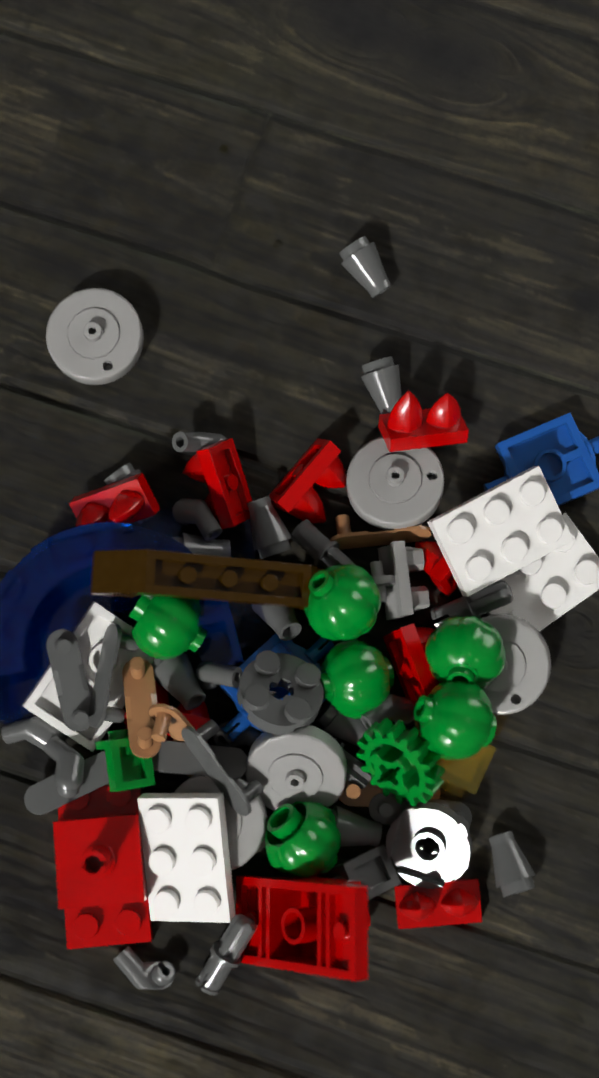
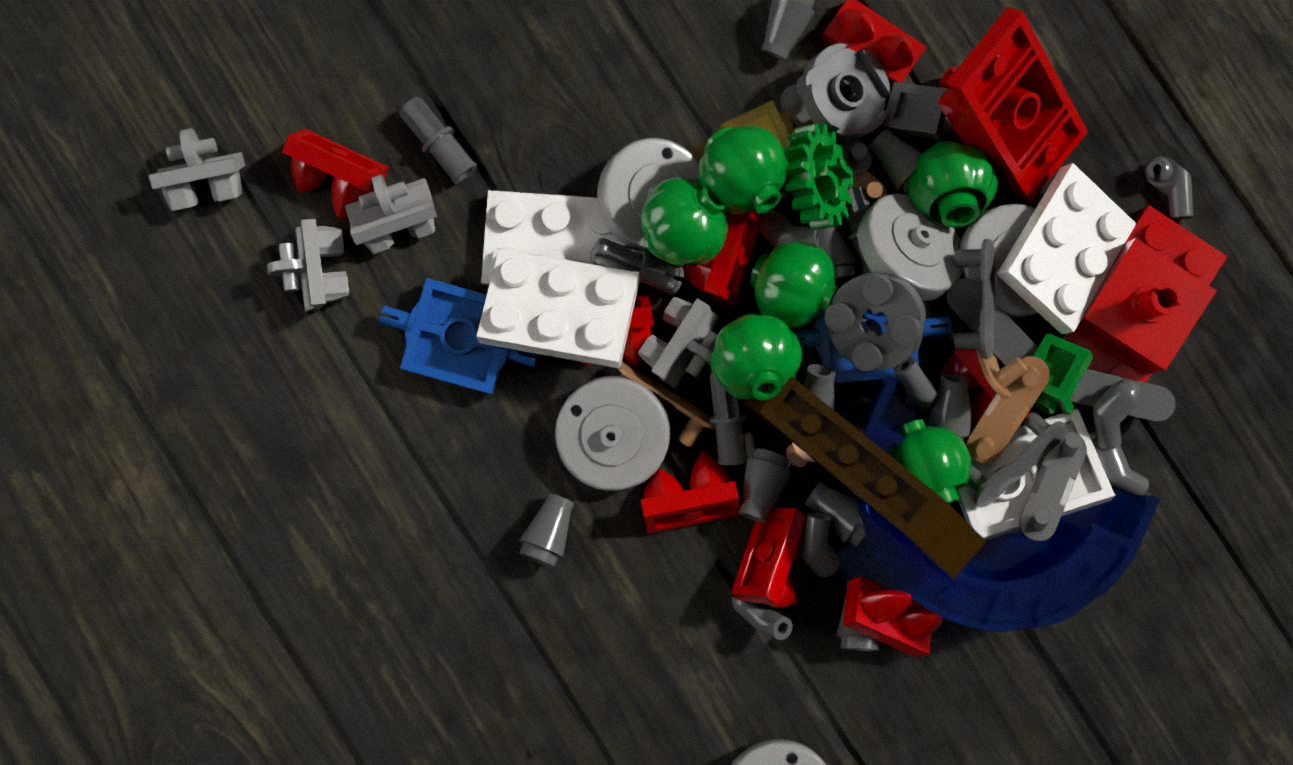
camera: 145 degrees left, 5 degrees up
dark grey axle [195,914,256,995] -> none
dark grey cone [339,236,392,298] -> none
red tile [378,391,469,452] -> none

